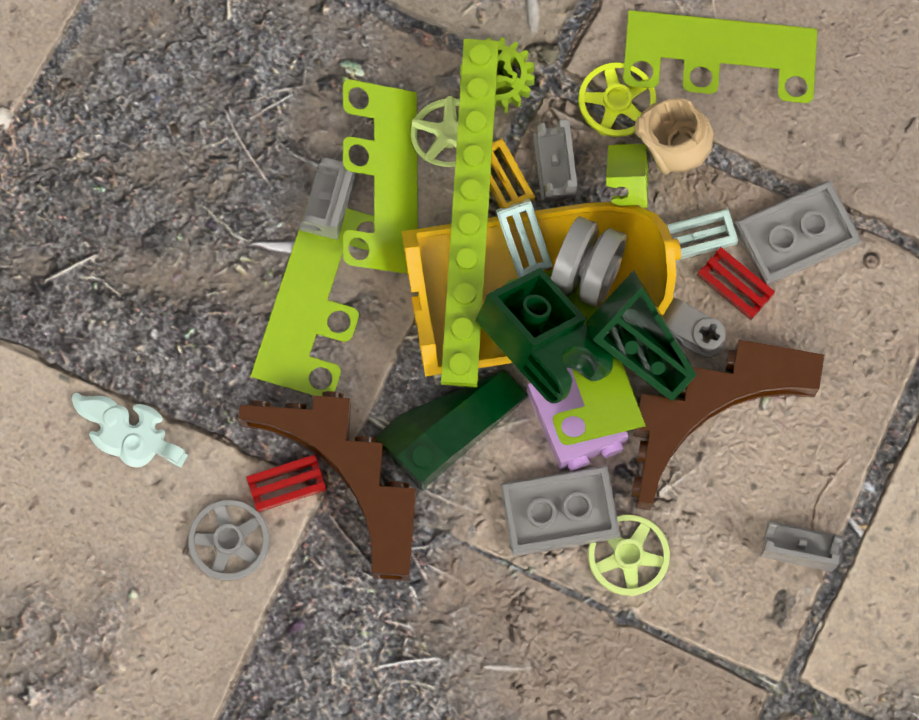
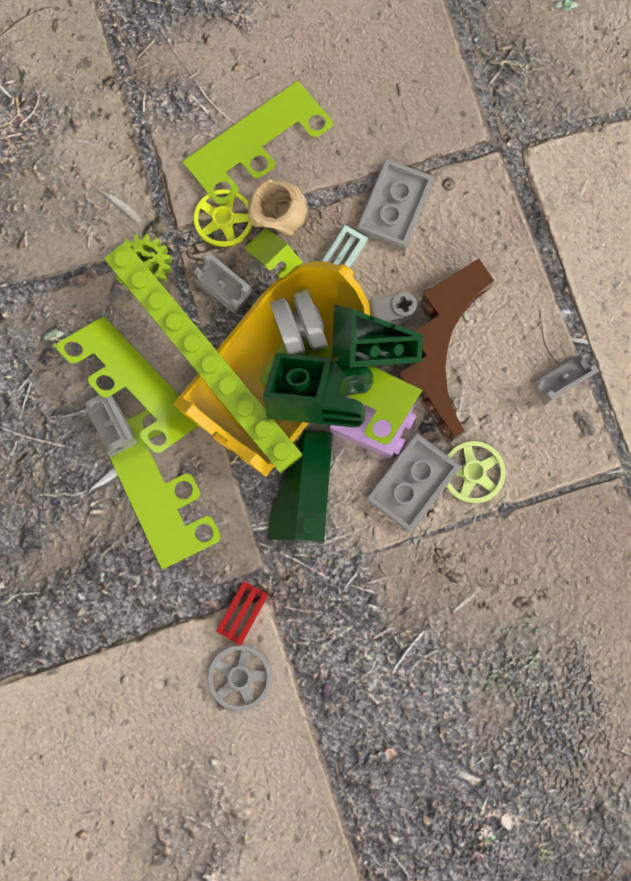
camera: 40 degrees left, 5 degrees up
light aqua piece [72,393,188,468] -> none
reddish brown arch [239,391,416,581] -> none
yellowish green wheel [411,96,460,167] -> none
yellow tile [490,138,535,209] -> none
light aqua tile [496,199,553,278] -> none
red tile [697,247,775,320] -> none

